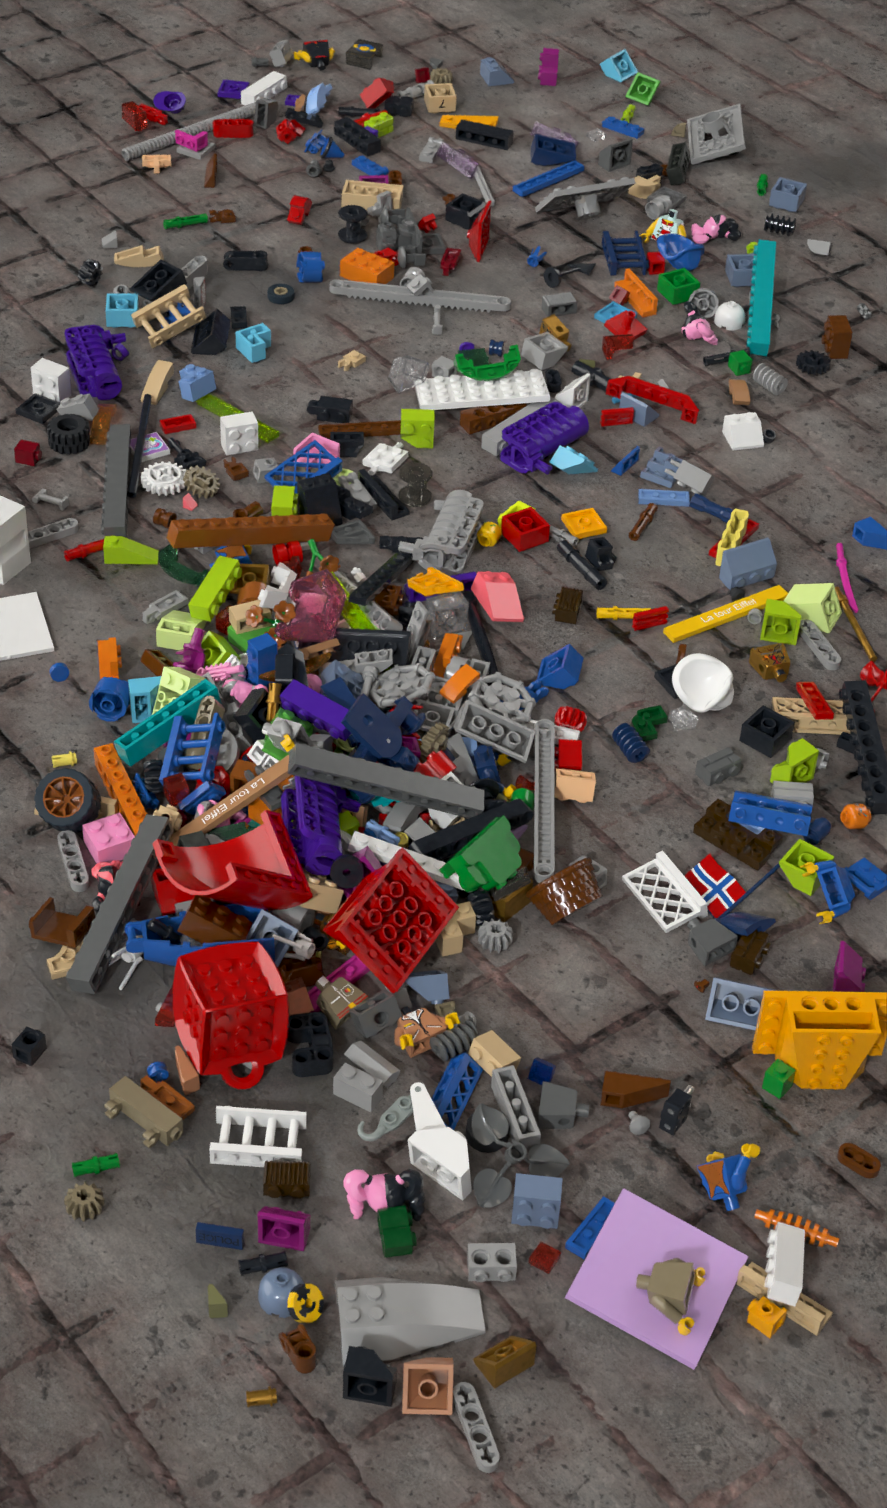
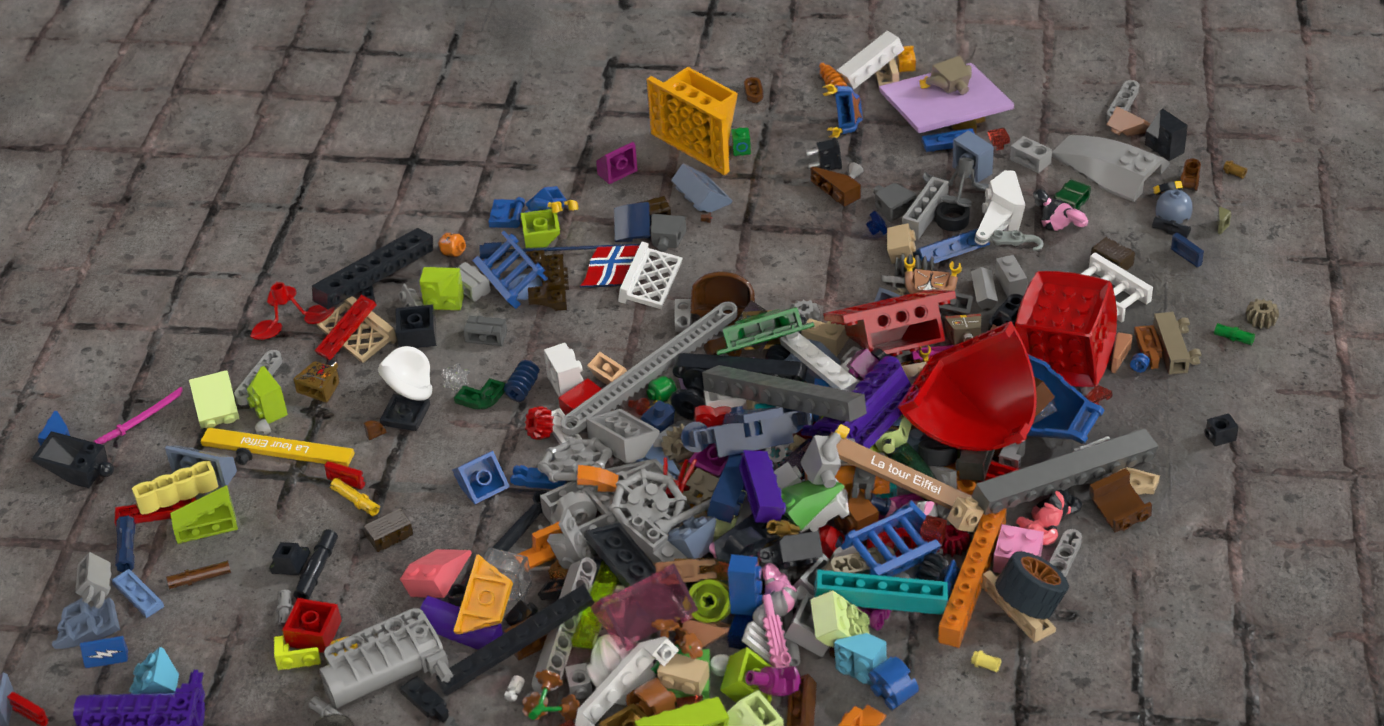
camera: 130 degrees left, 0 degrees up
black axle [147,918,187,945] -> none
magenta slope [258,1206,311,1251] -> none
pearl gold slope [473,1336,536,1389] -> none
light orange plate [561,508,607,539] -> none
pearl gold bar [835,587,877,662] -> none
none -> black slope [32,431,114,489]
none -> lime wedge [171,485,238,544]
none -> white brick [544,343,584,397]

